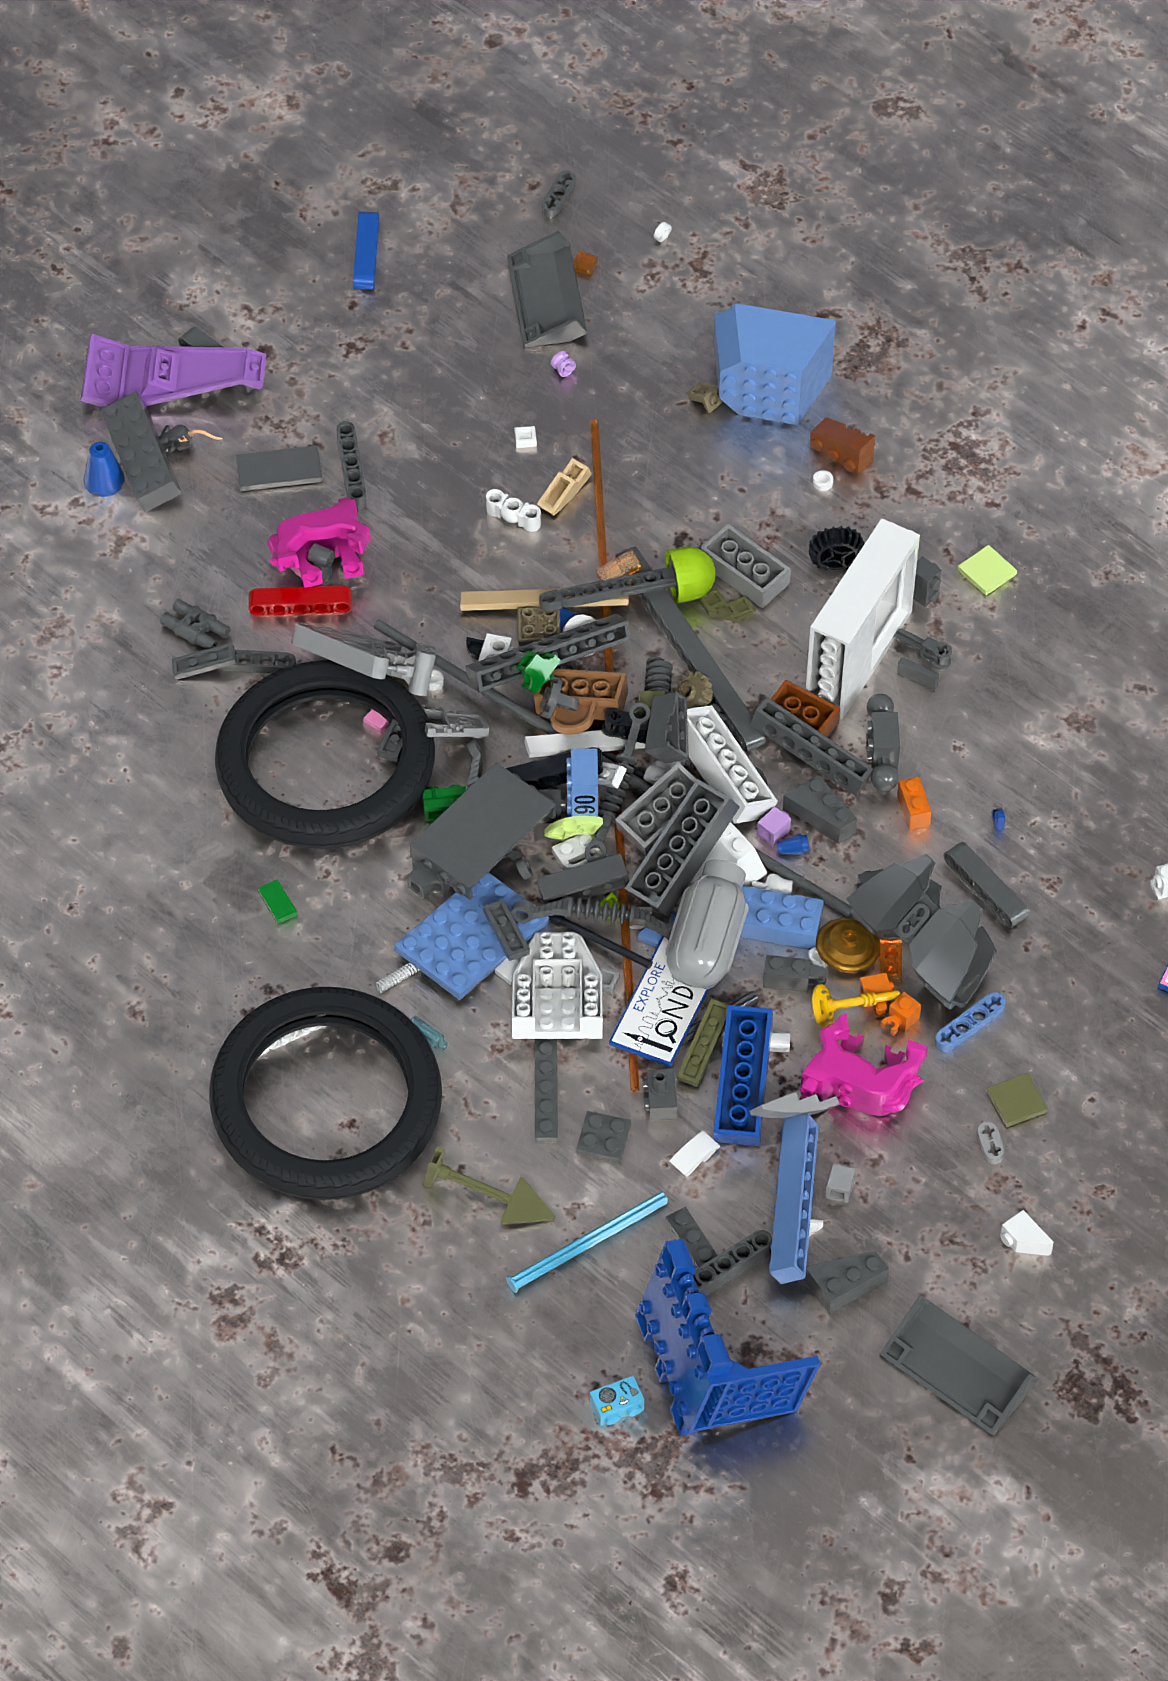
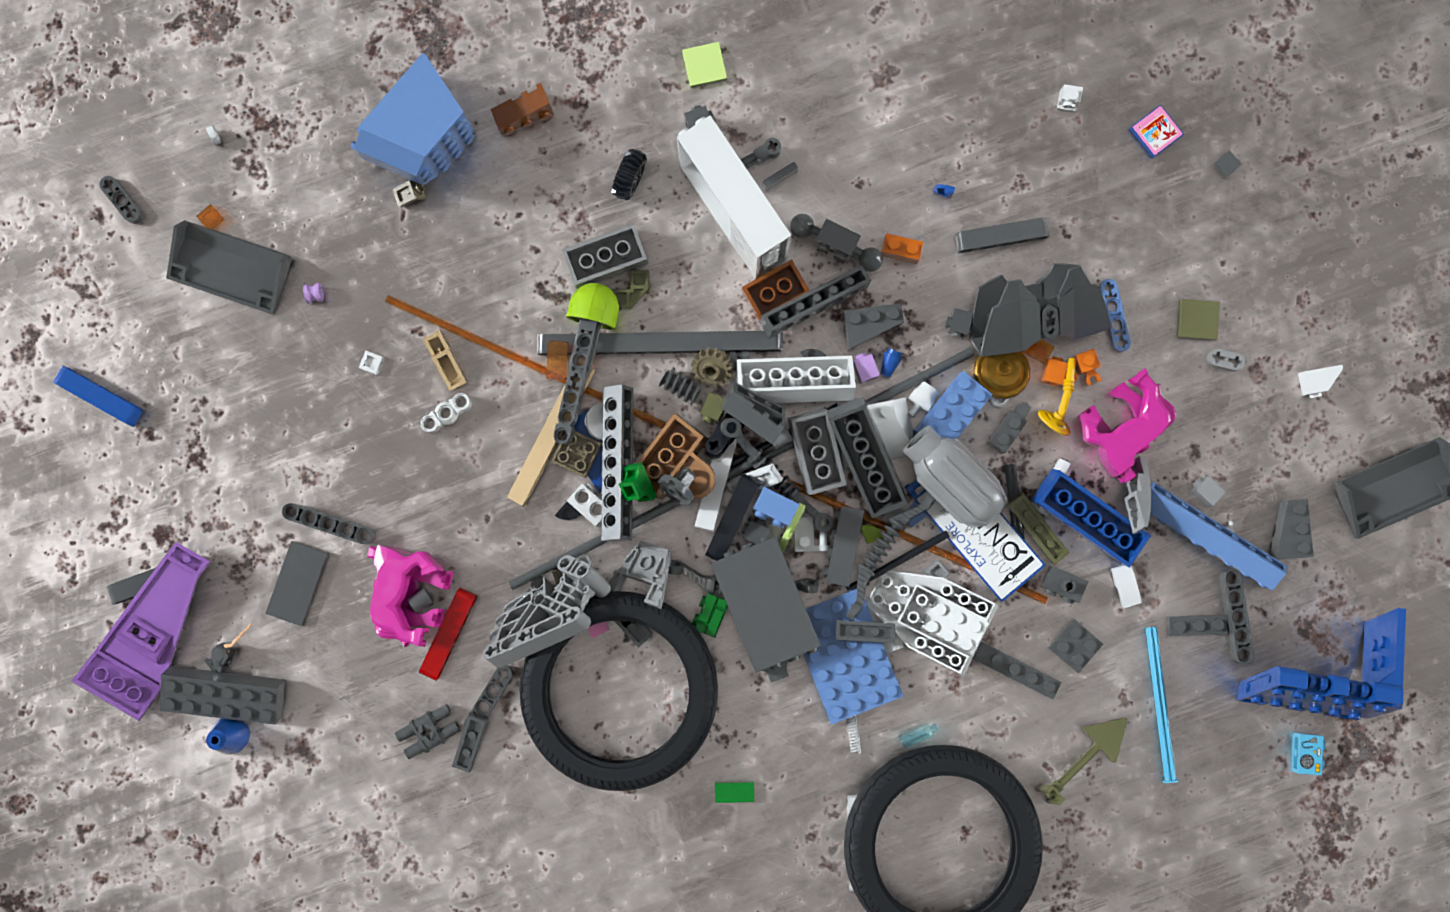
camera: 60 degrees left, 30 degrees up
white tile [813,470,833,491] -> none

